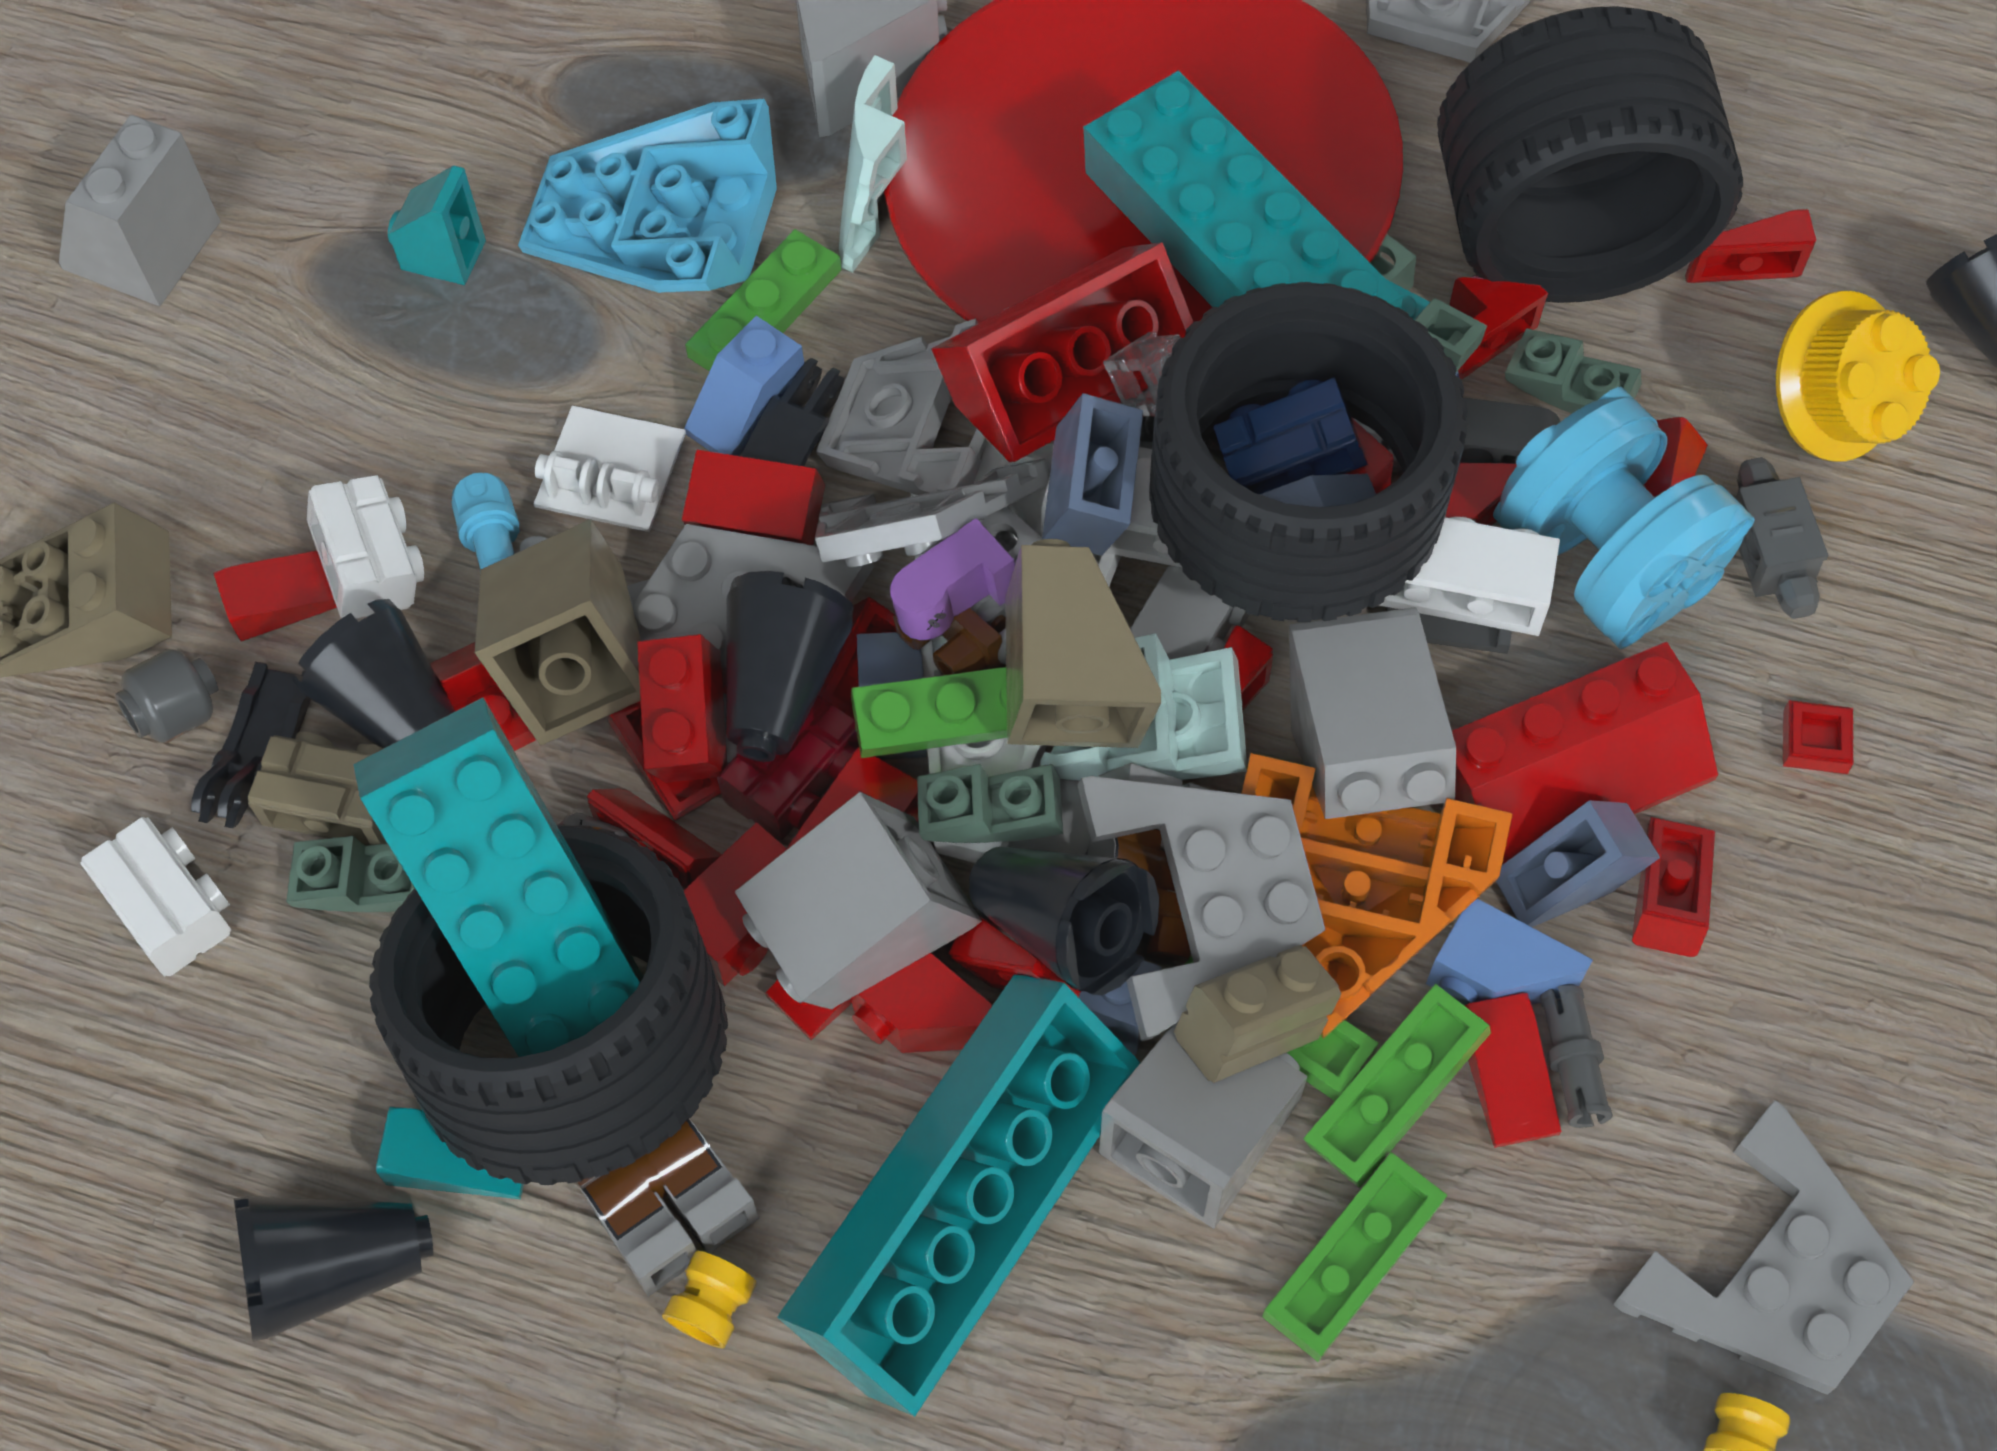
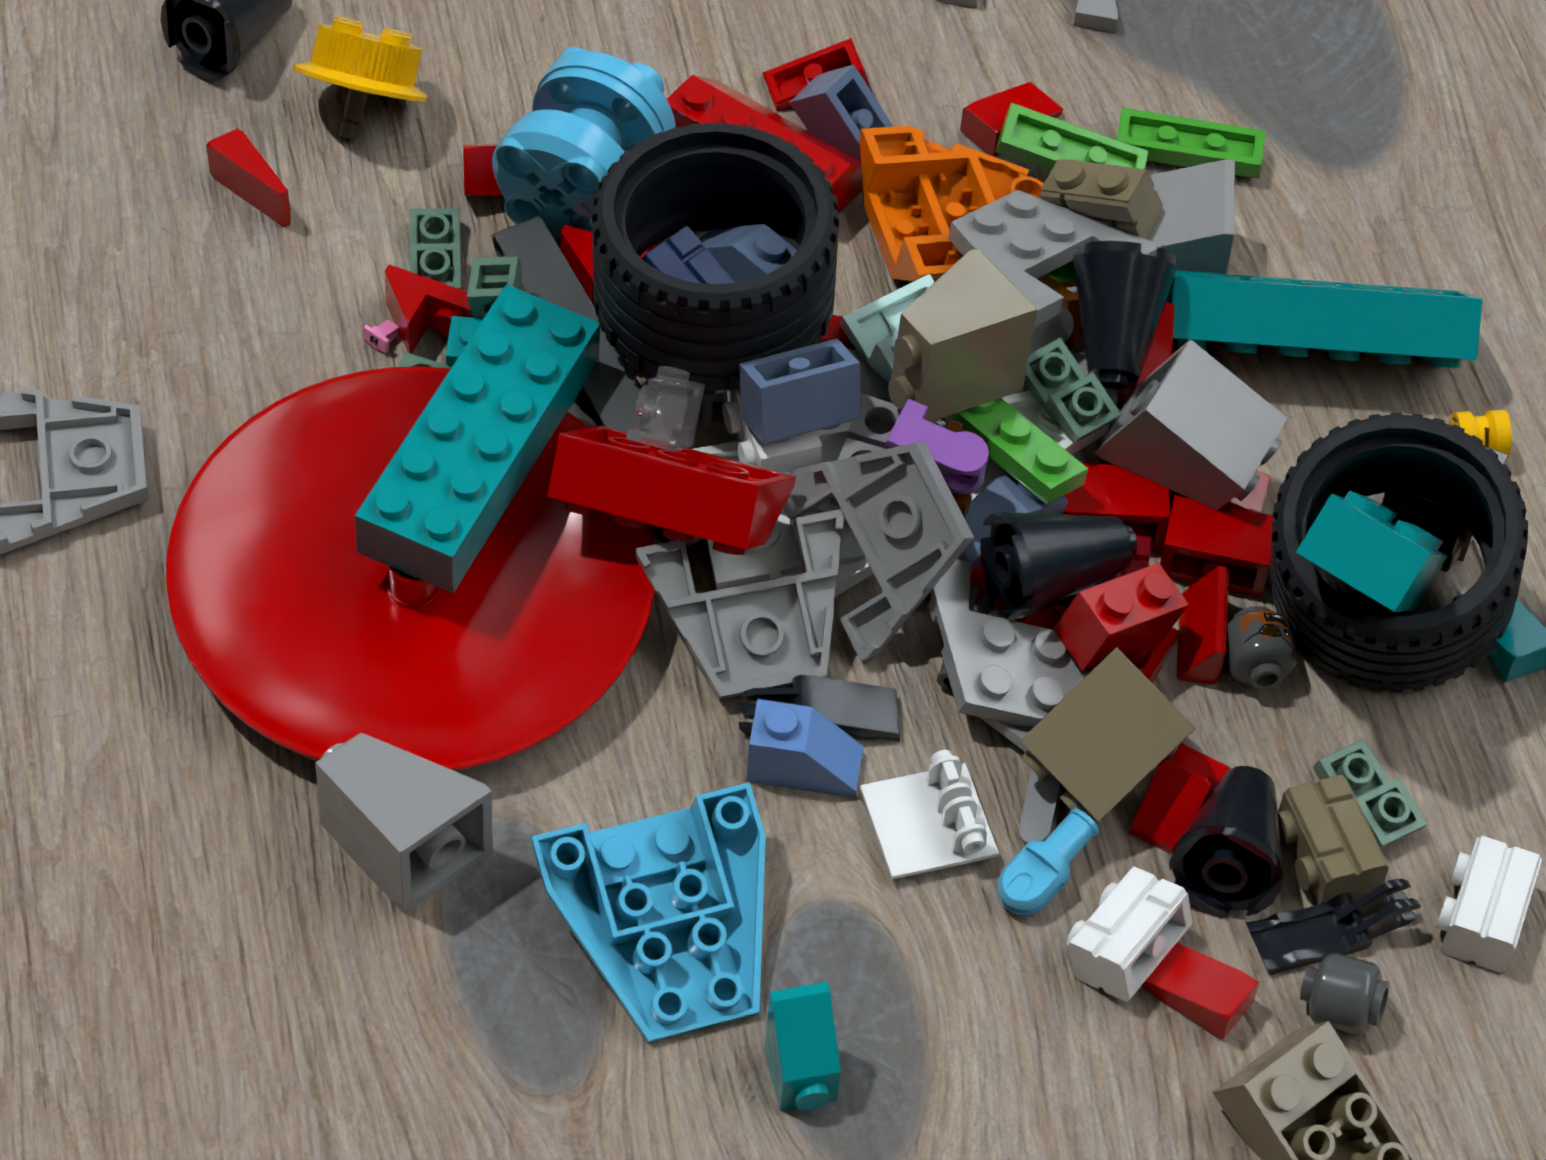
camera: 125 degrees left, 10 degrees down
red brick [681,449,826,545] -> none
bright green plate [685,229,842,371] -> none
light aqua slope [839,55,907,273] -> none
light grey slope [1289,607,1456,819] -> none
medium blue slope [1426,898,1593,1006] -> none
black tyre [1437,6,1743,303] -> none
dark grey pin [1540,985,1613,1128] -> none
dark grey piece [1736,457,1829,619] -> none
red tile [1783,700,1854,774] -> none

